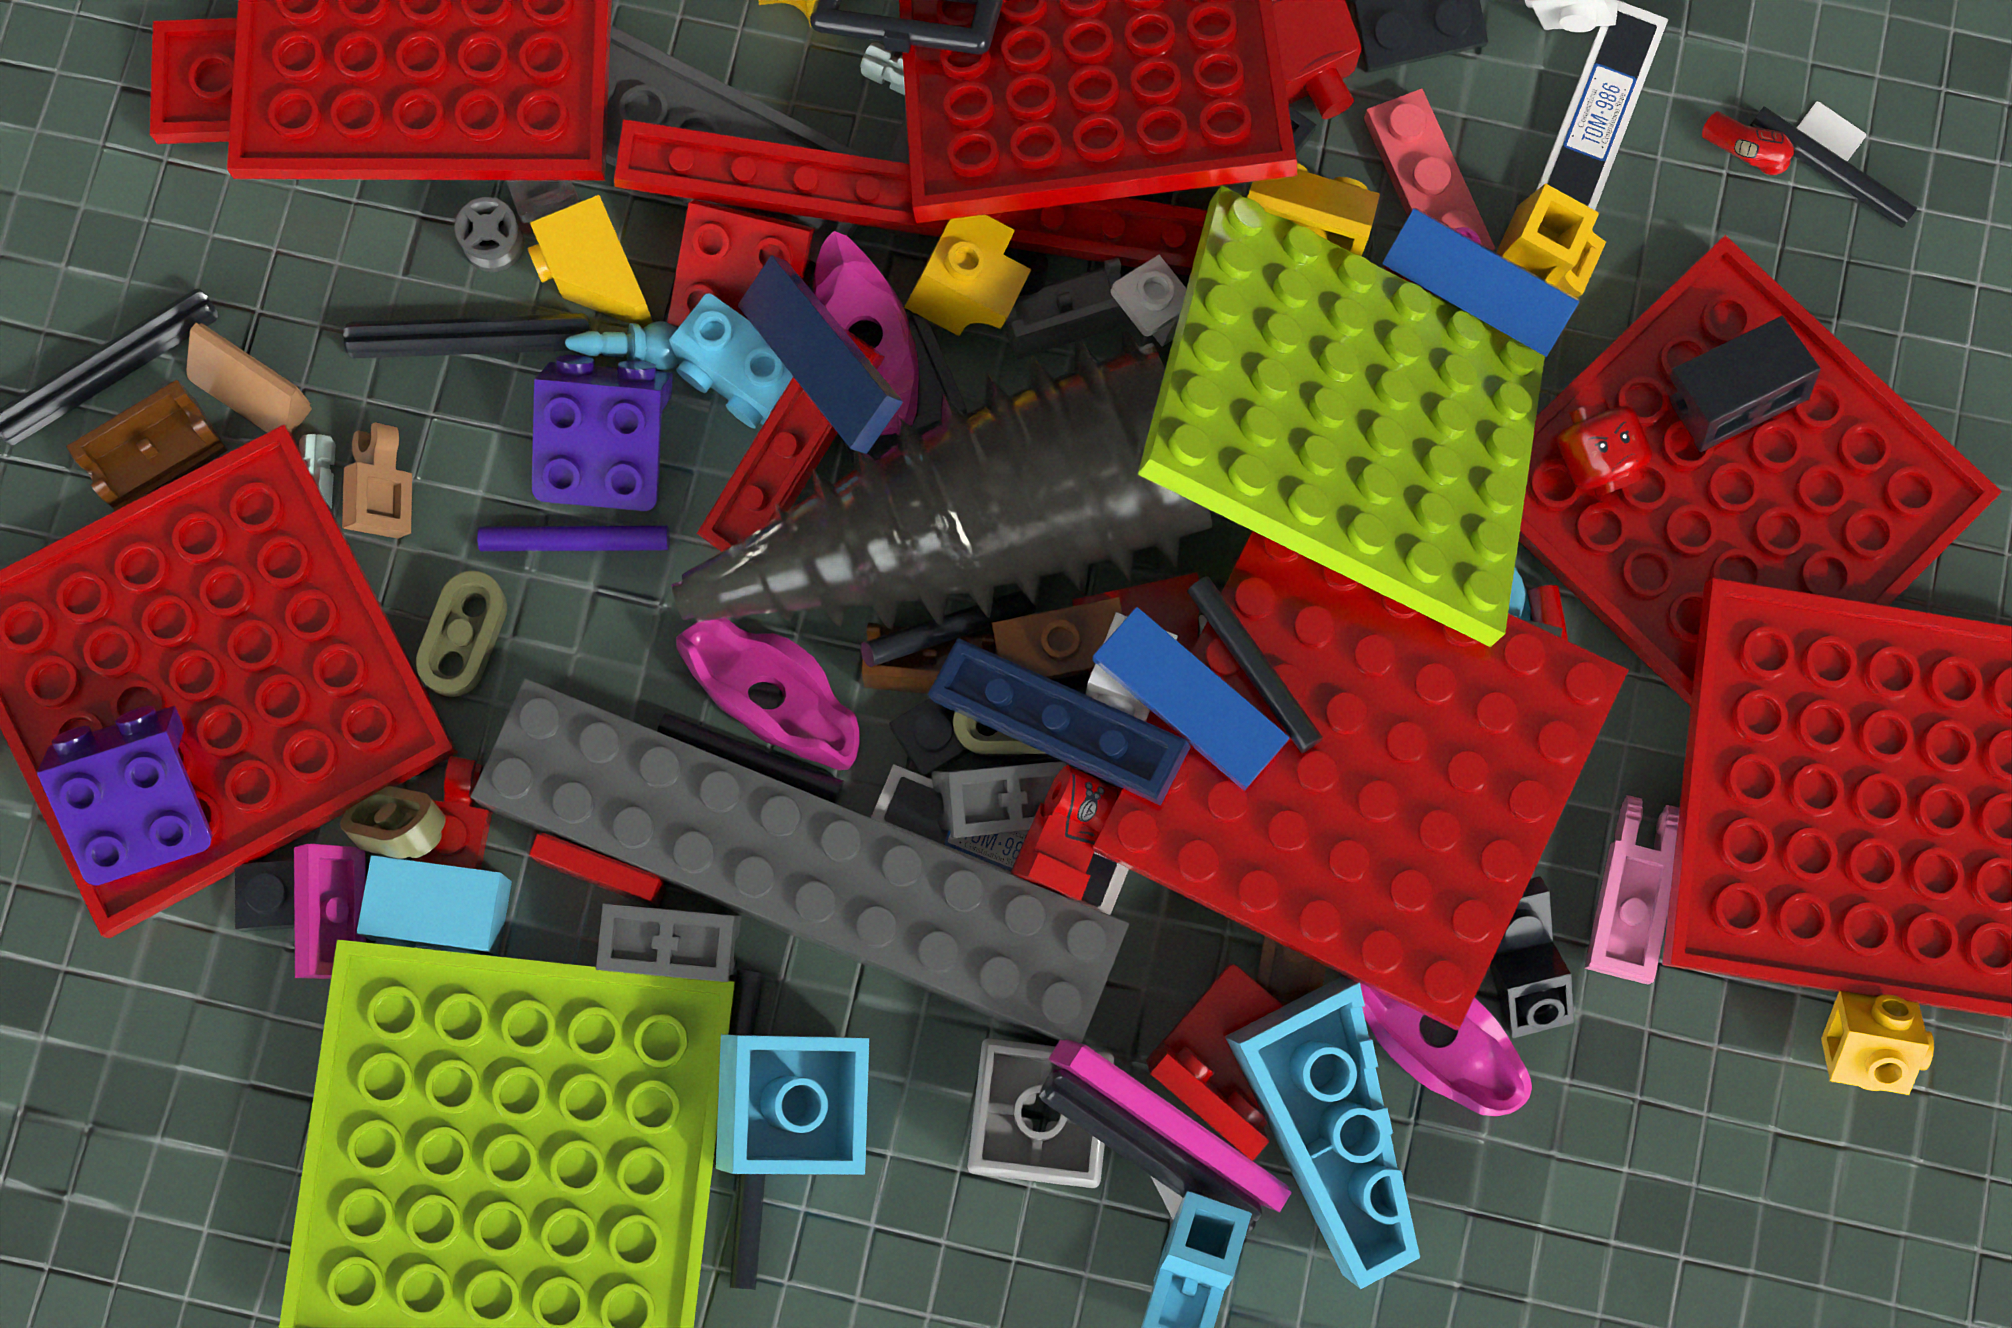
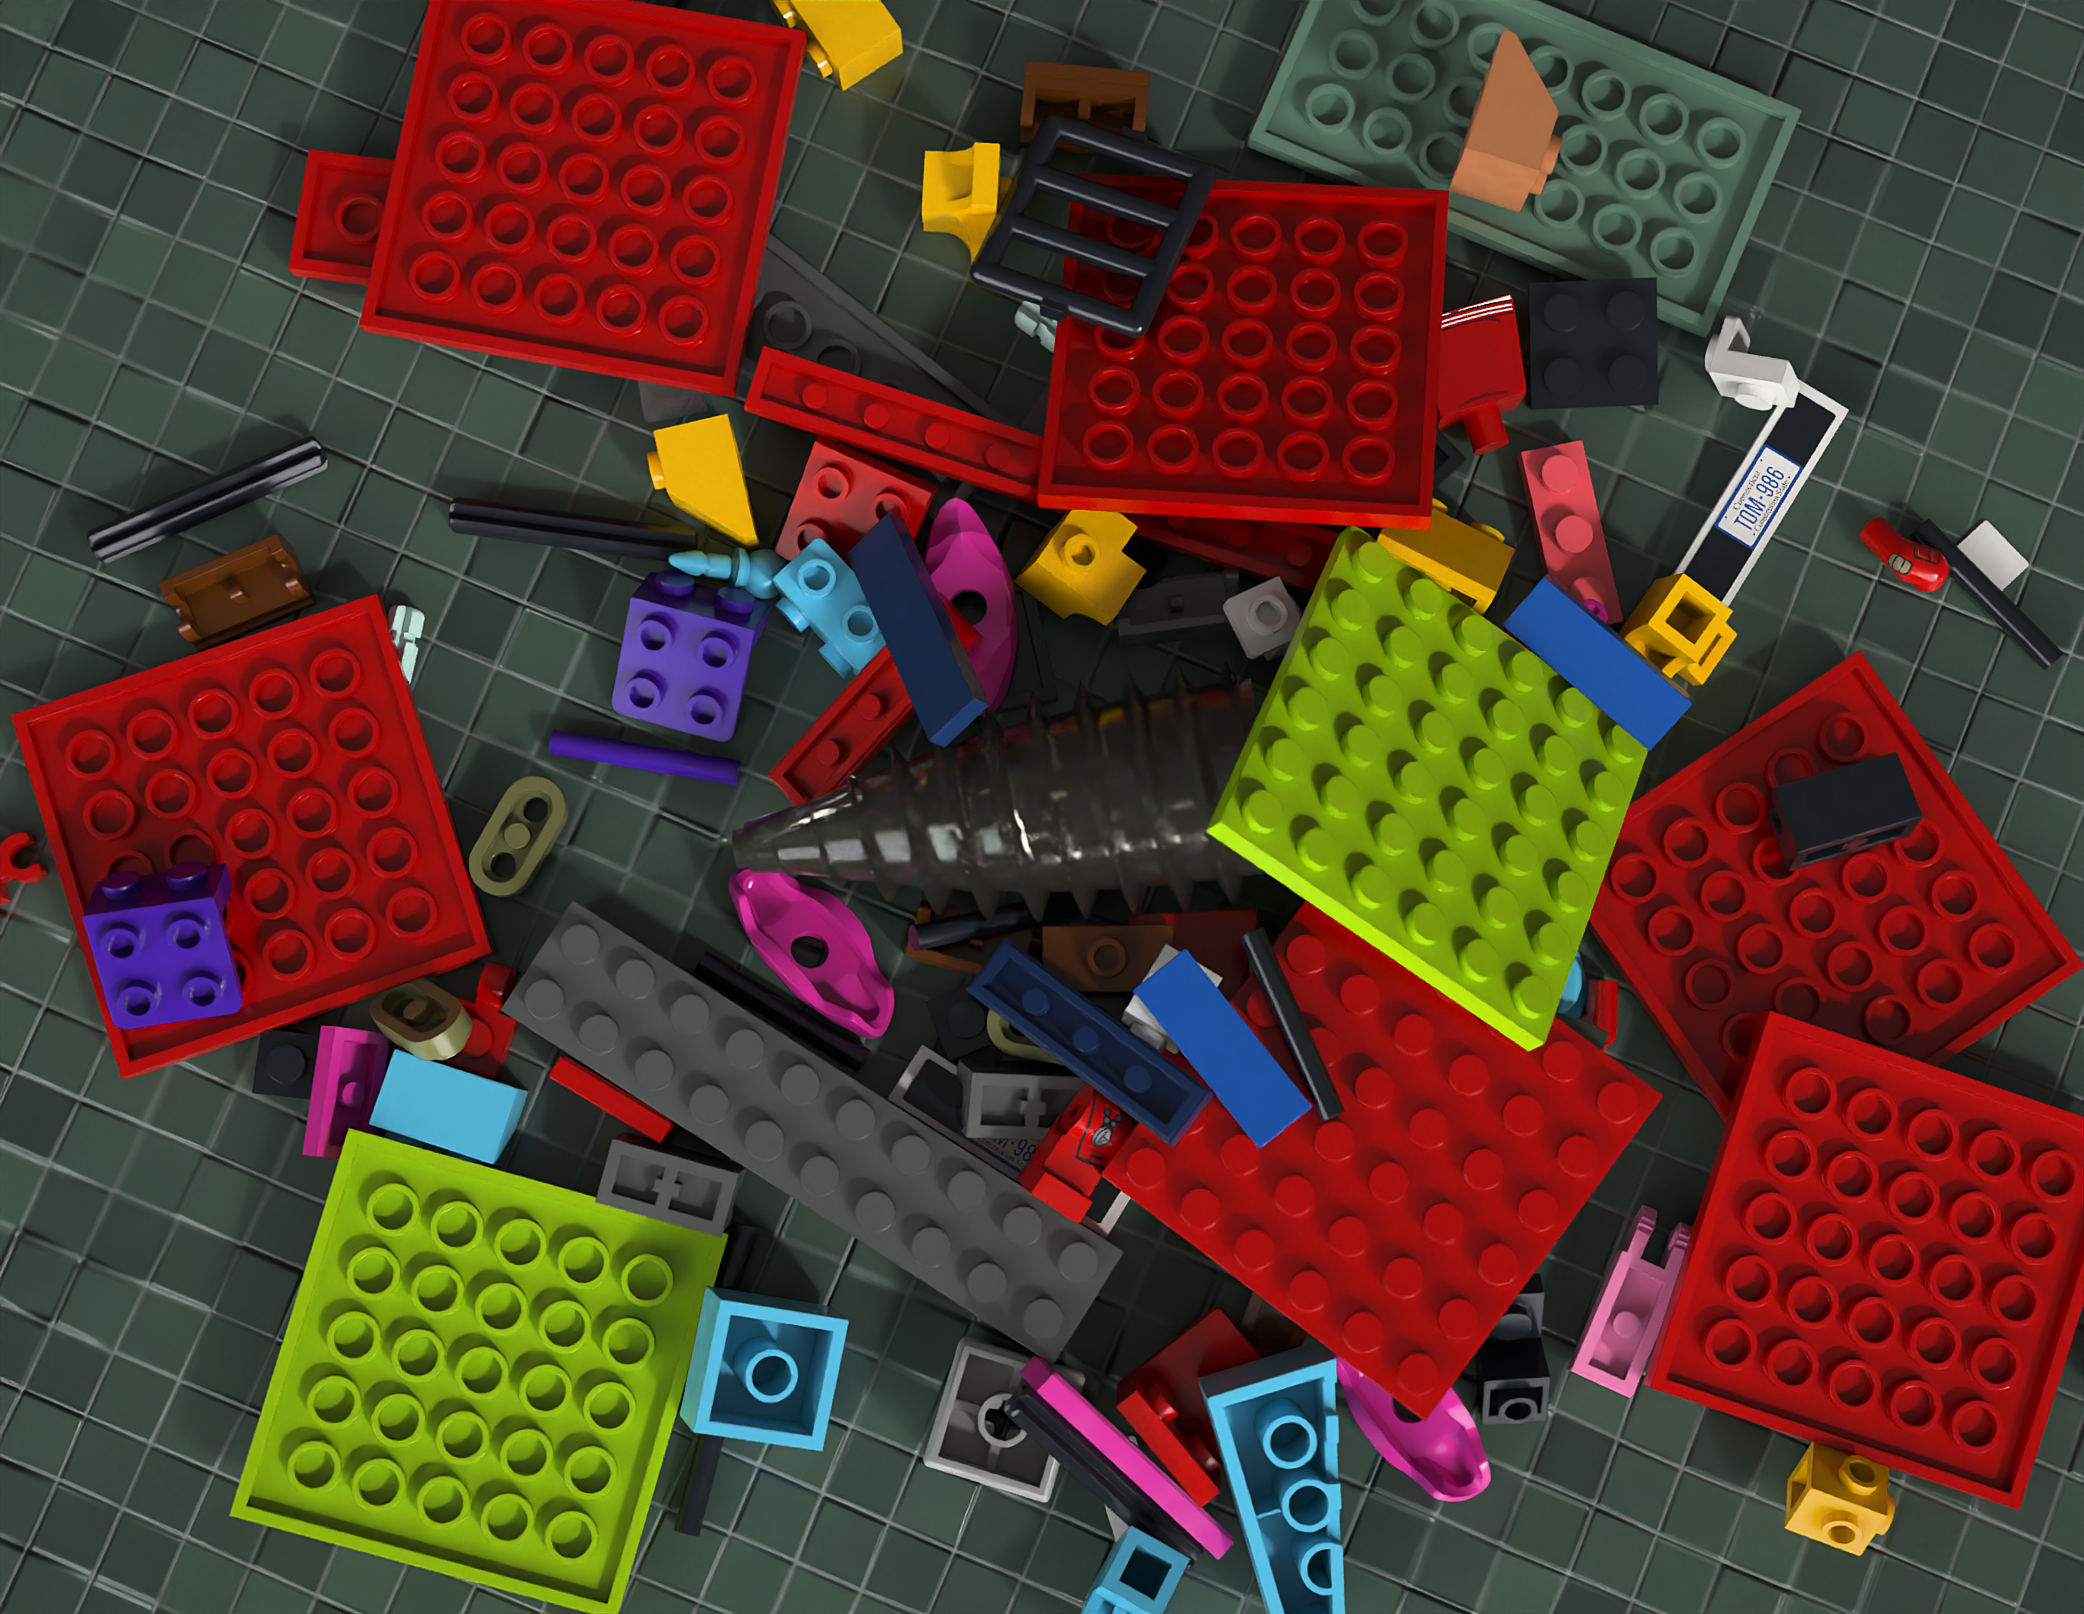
camera: 10 degrees right, 5 degrees up
medium nougat slope [186,323,312,435] -> none
medium nougat plate [342,422,412,539] -> none
dark grey wheel [454,197,525,273] -> none
red head [1557,398,1652,497] -> none

